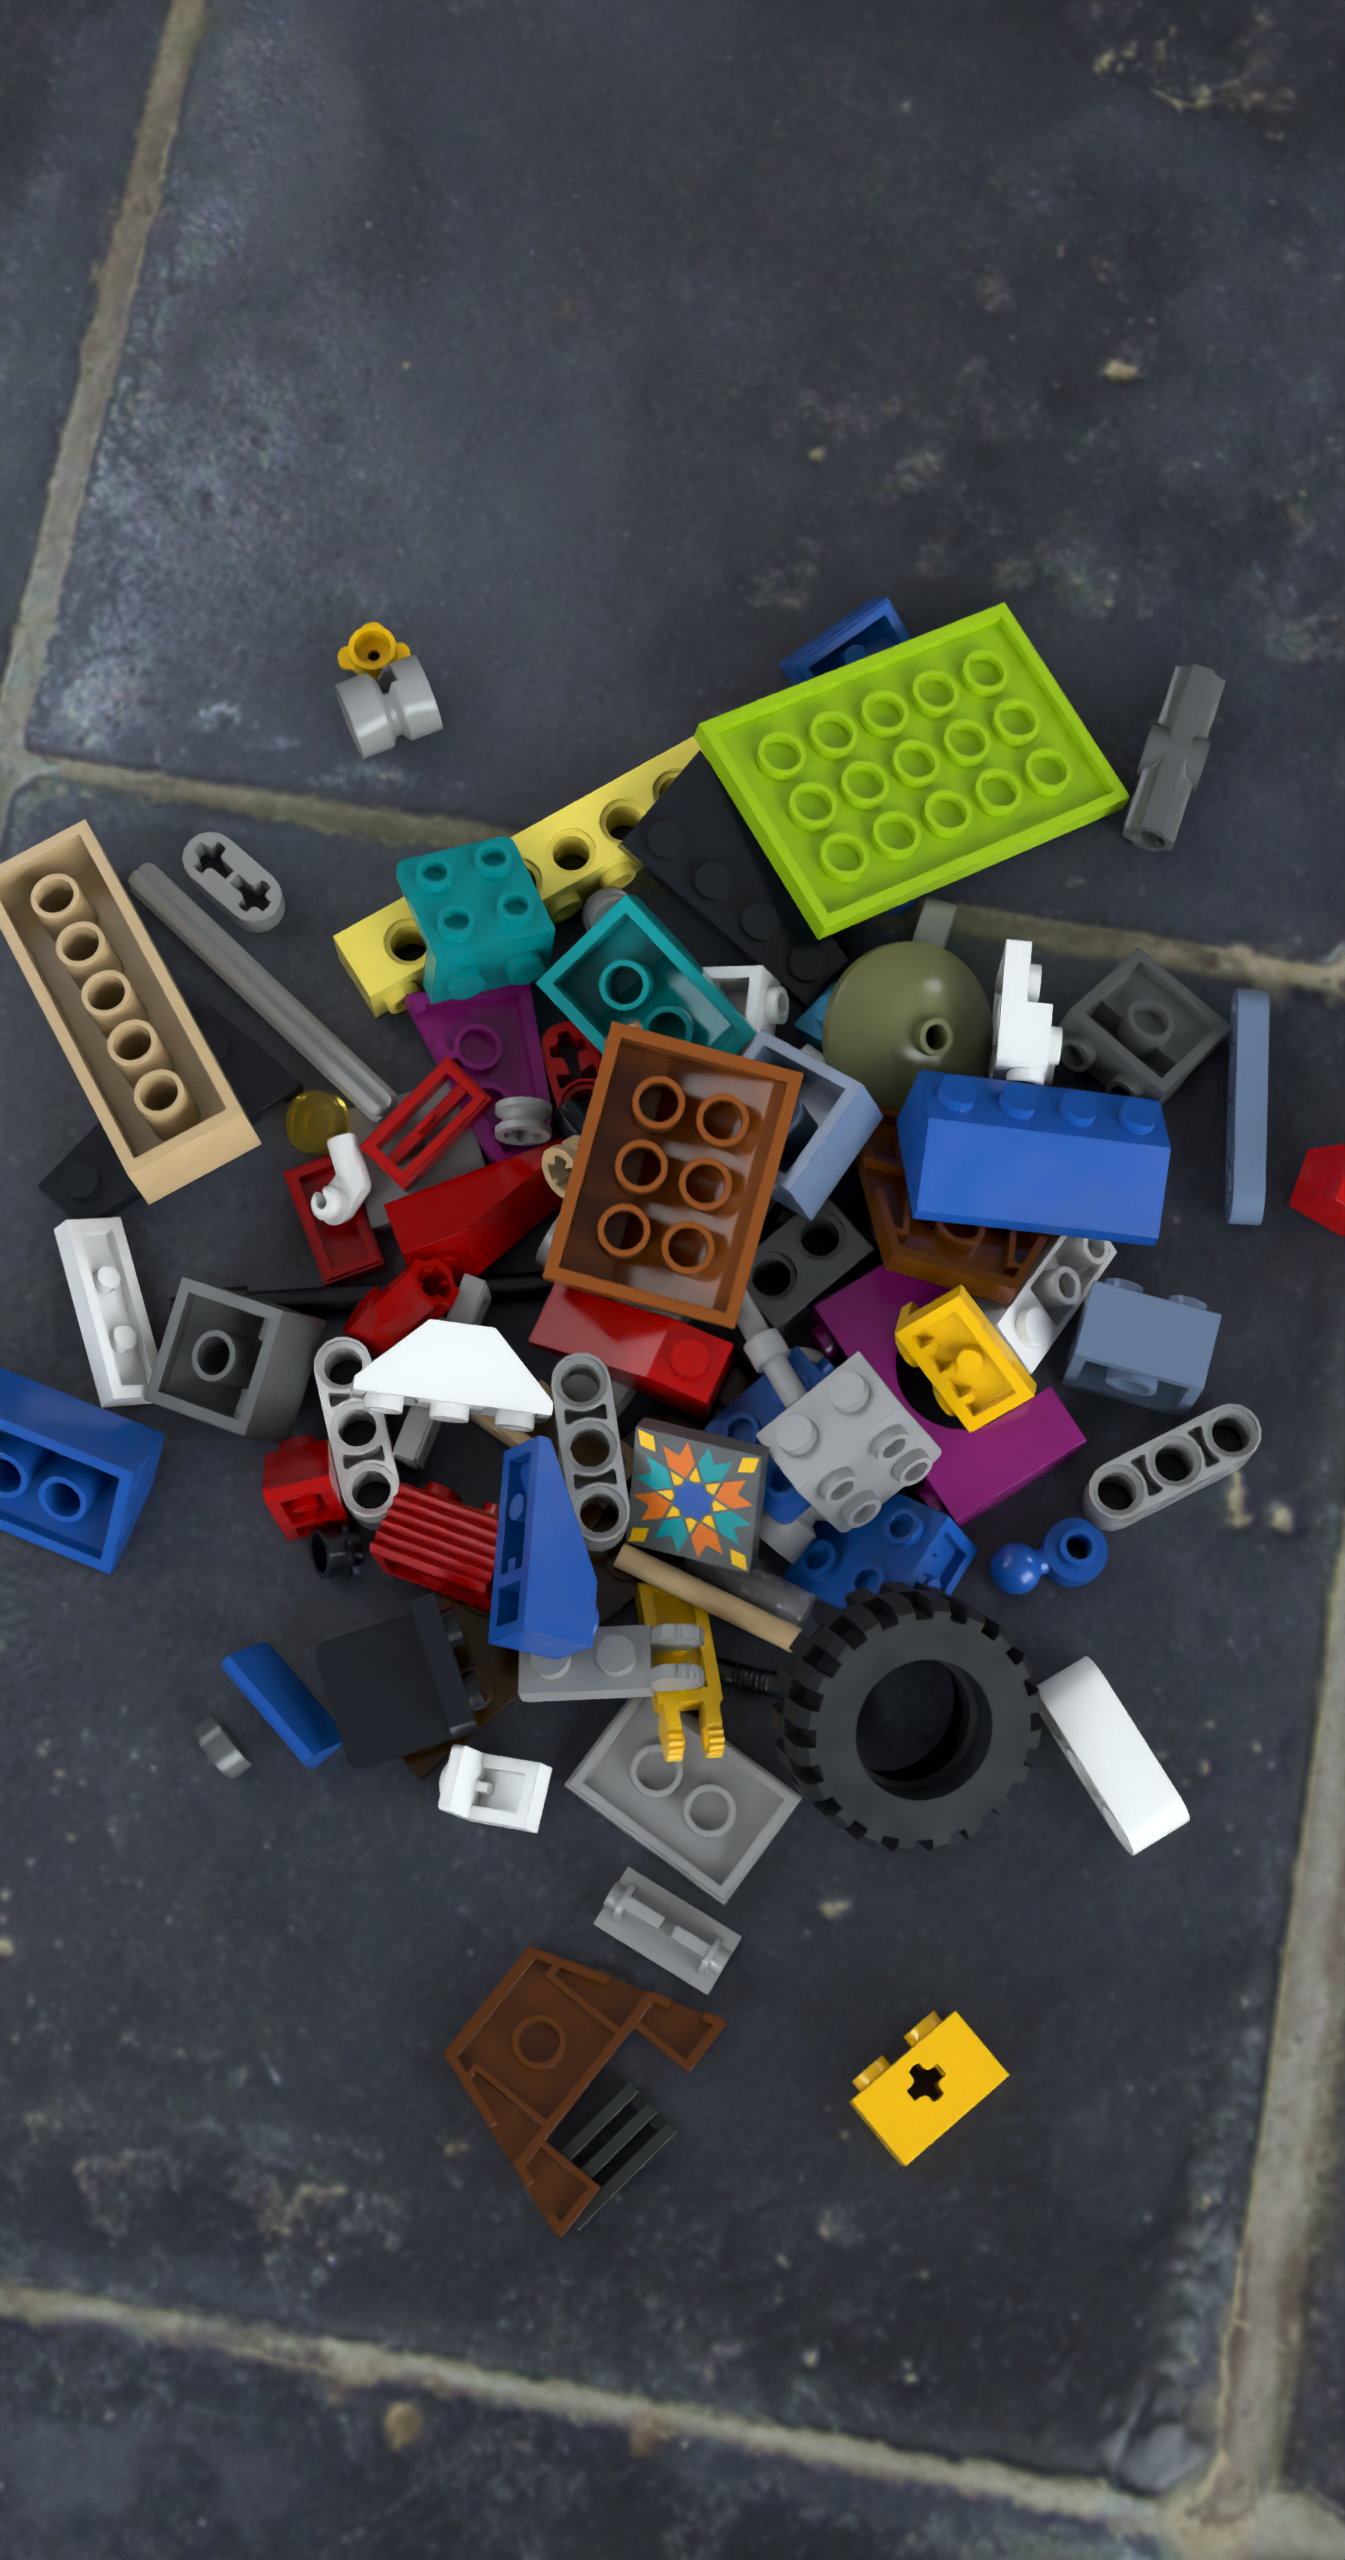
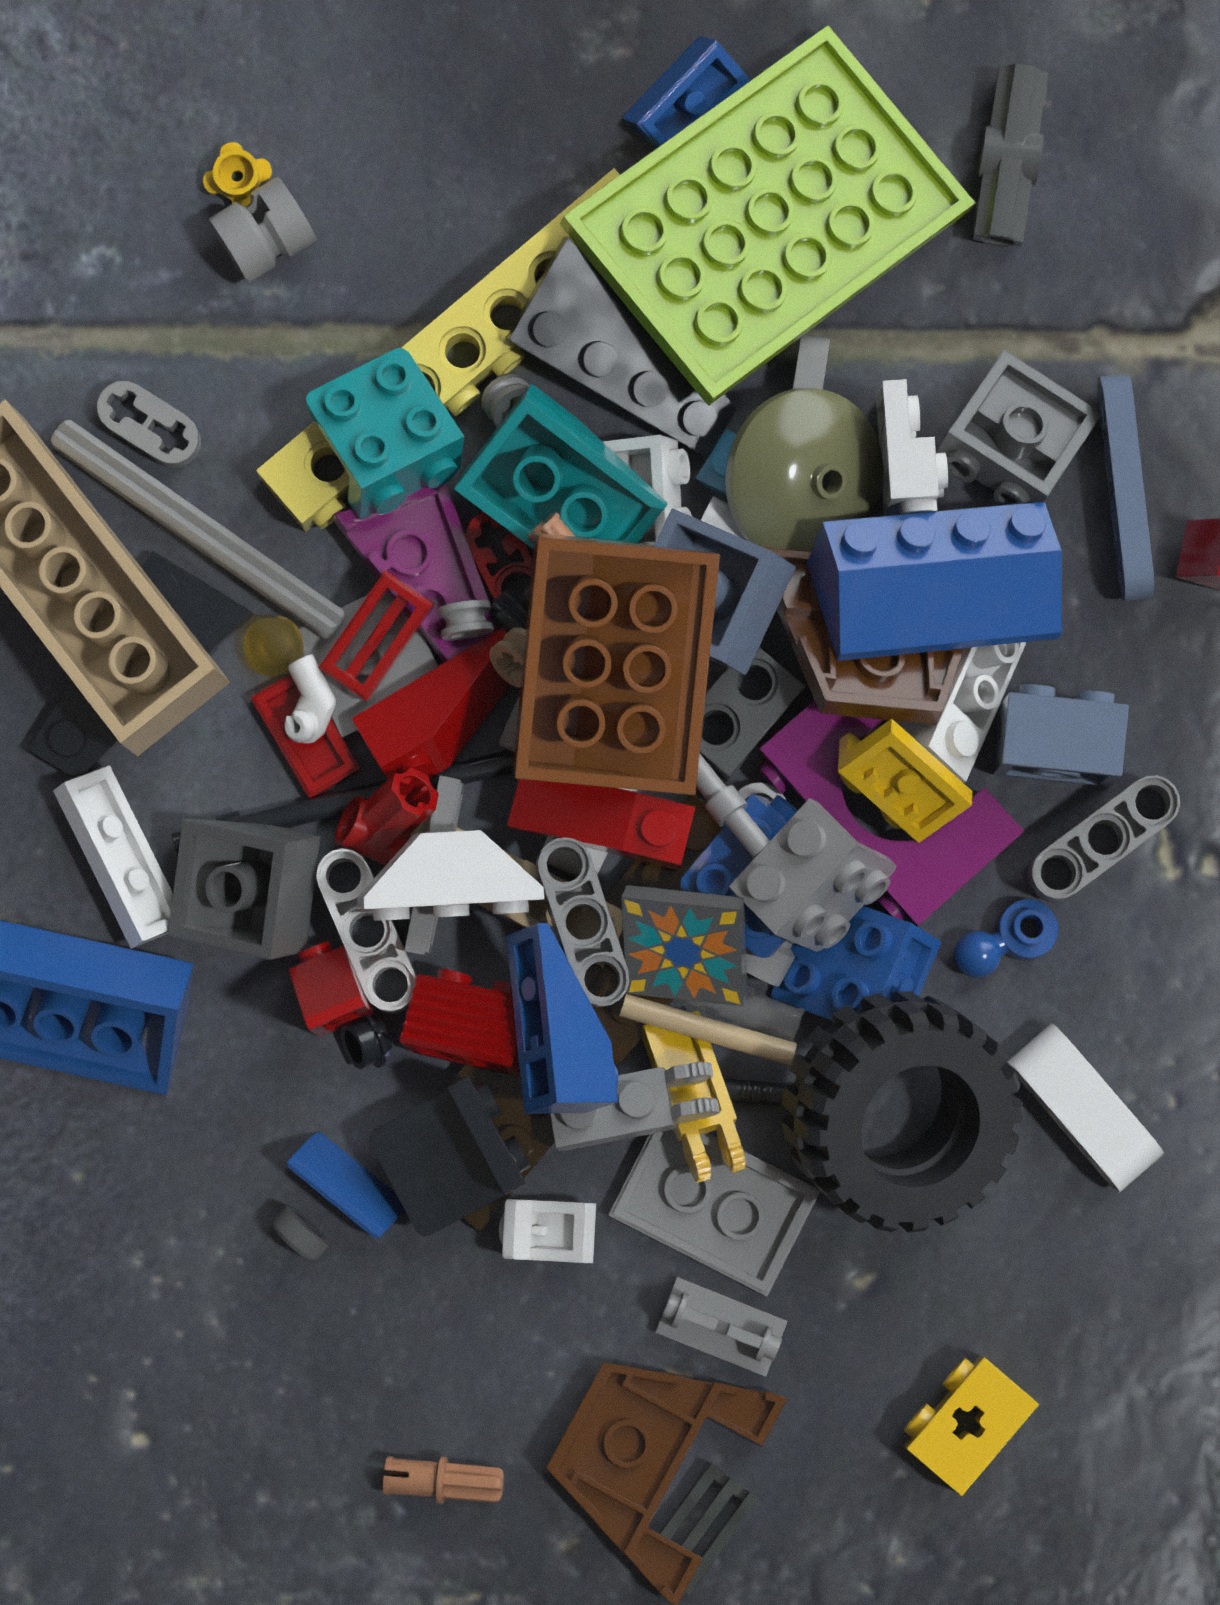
camera: 10 degrees left, 10 degrees up
none -> nougat axle [383,1456,504,1504]

